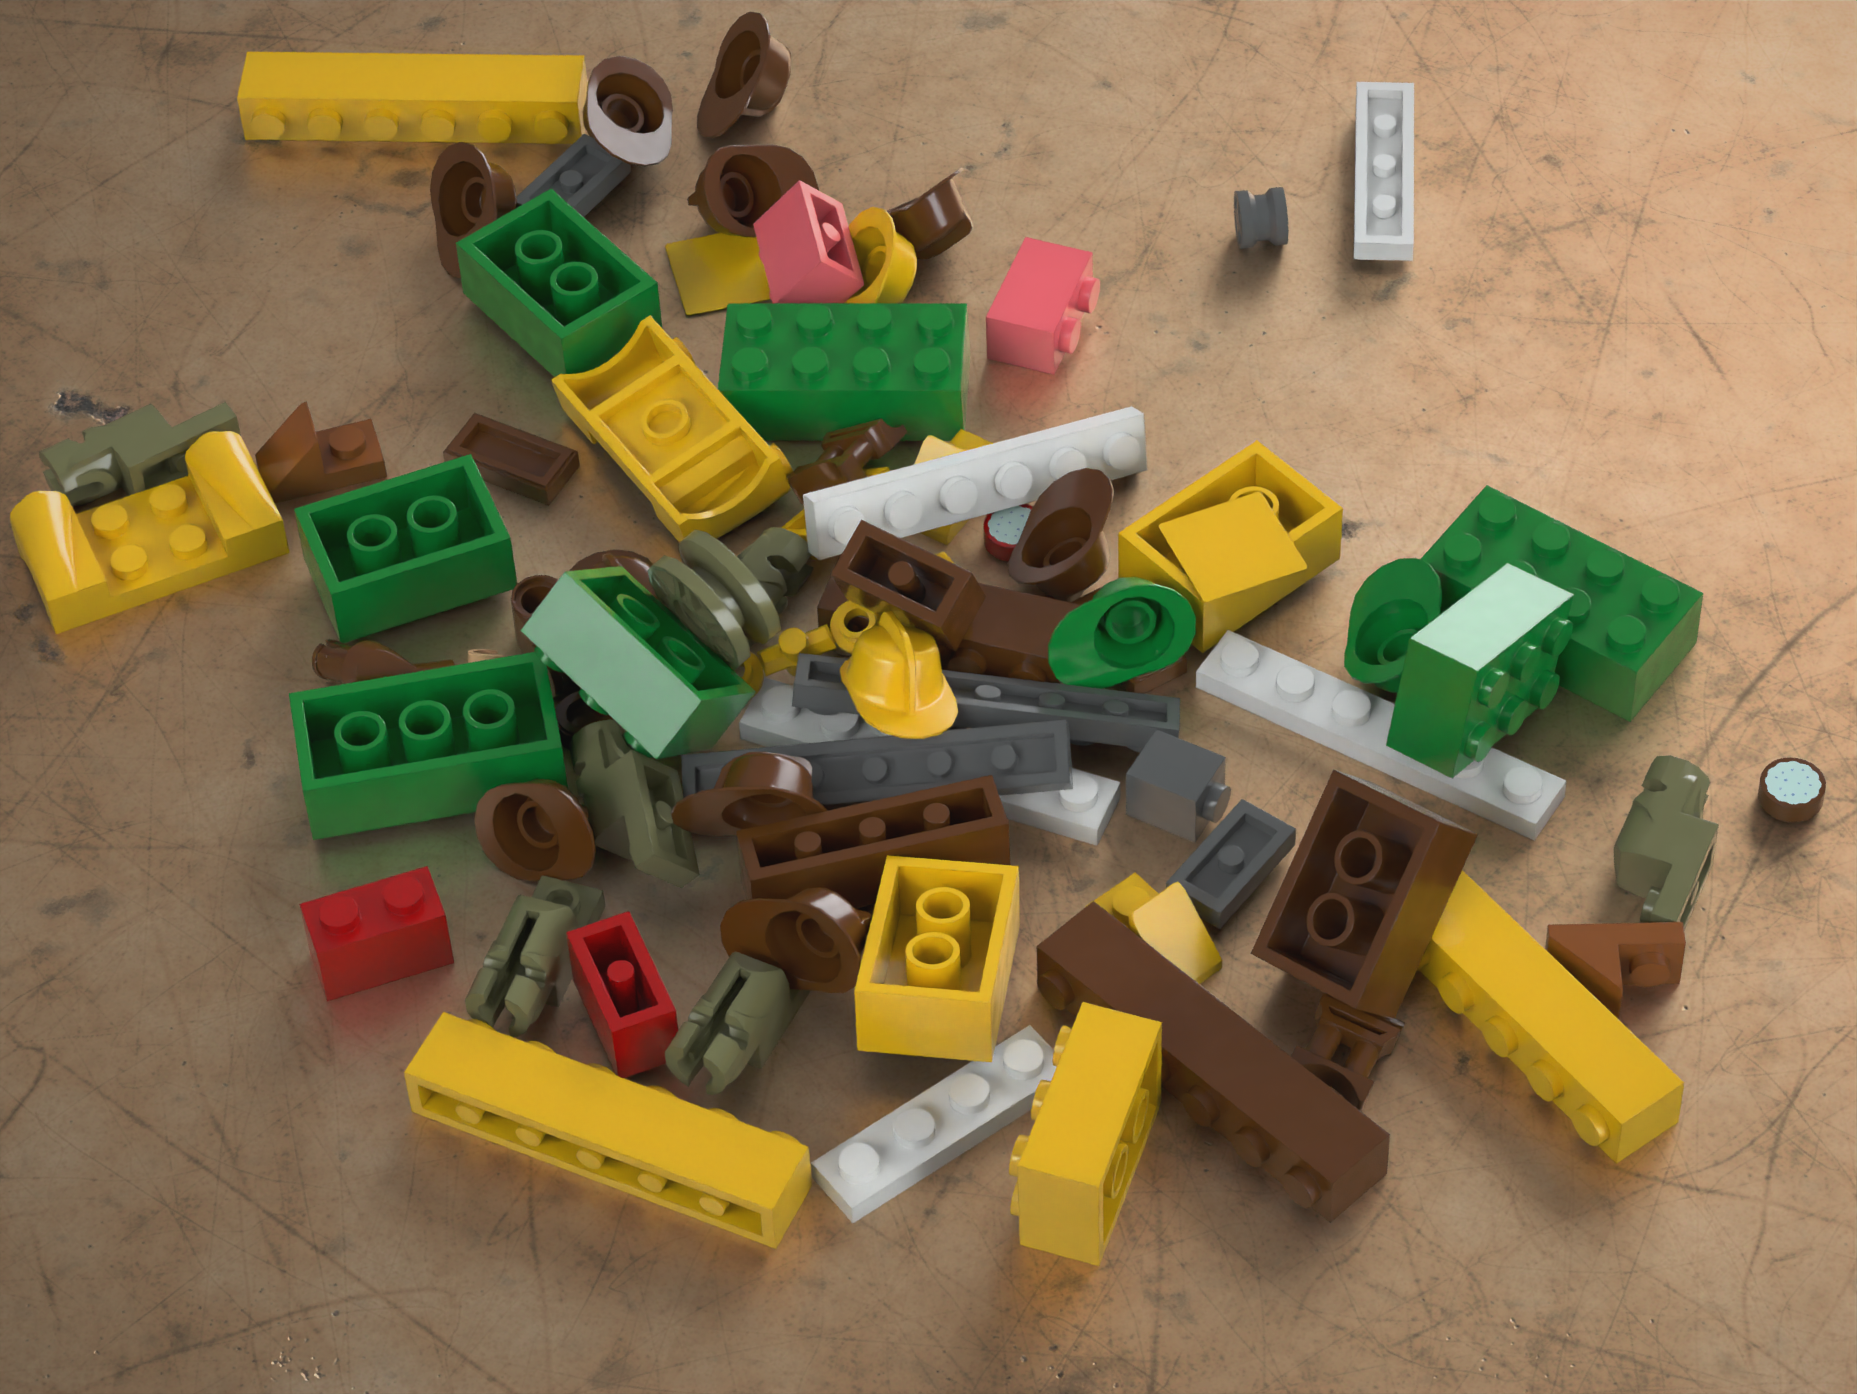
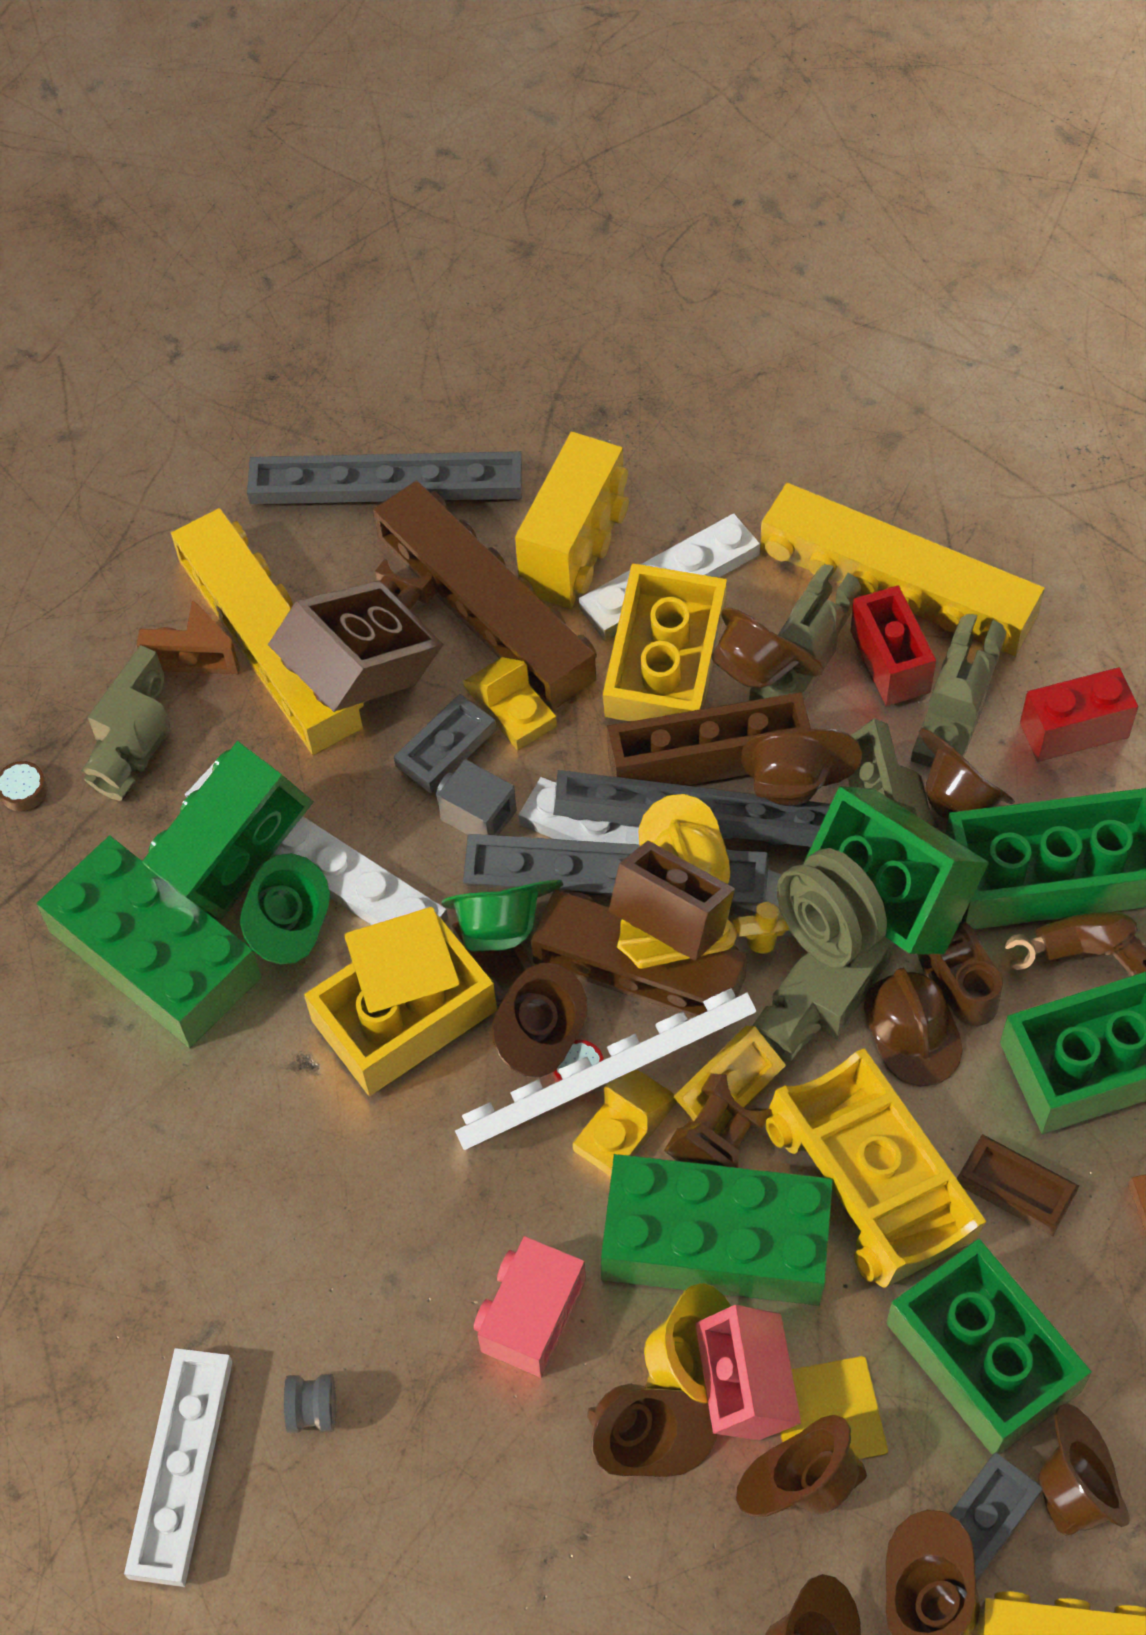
camera: 175 degrees left, 10 degrees up
none -> dark grey plate [247,451,522,504]

